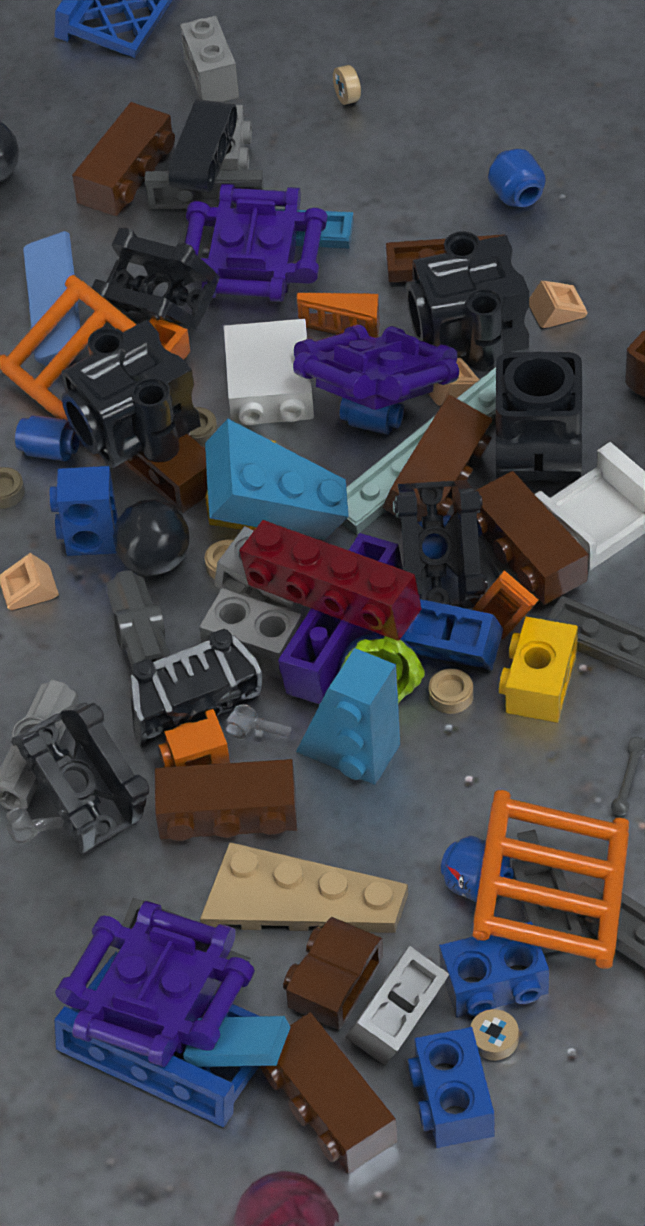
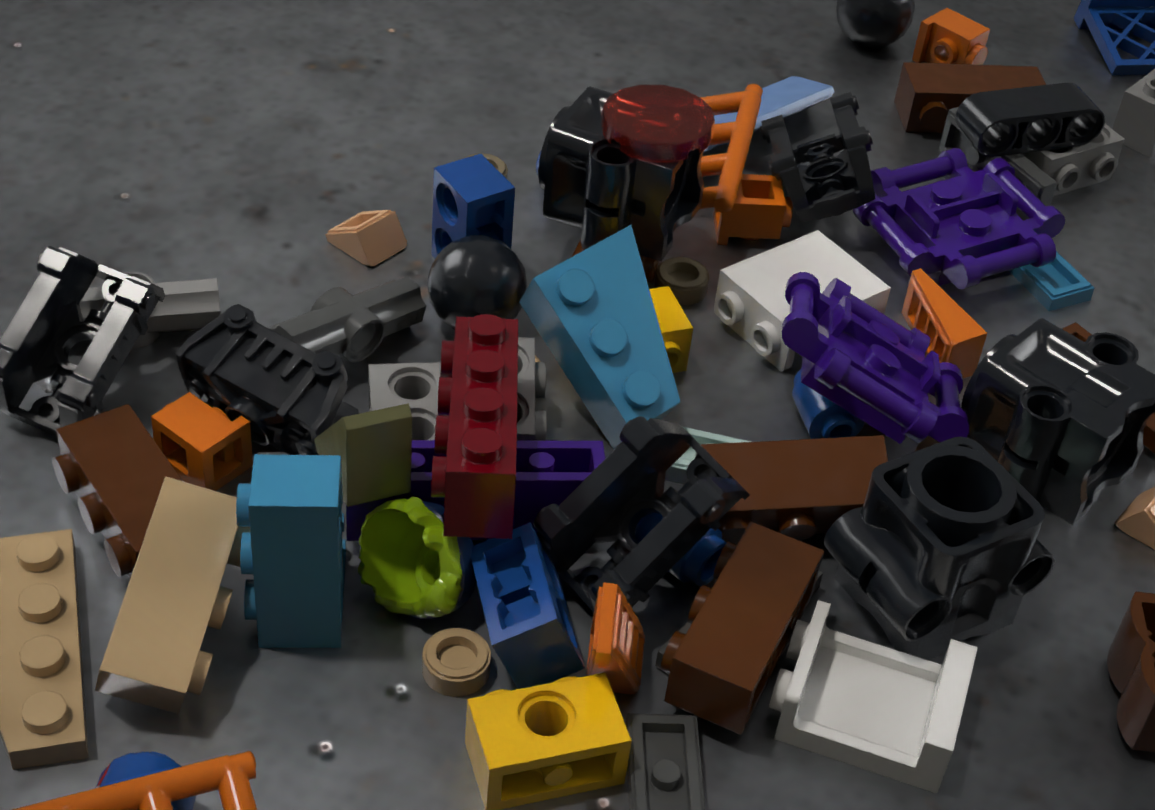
camera: 50 degrees right, 10 degrees down
none -> tan brick [95,476,250,714]
none -> olive slope [314,403,412,507]
none -> clear red tile [601,85,715,162]
none -> orange brick [912,8,990,65]

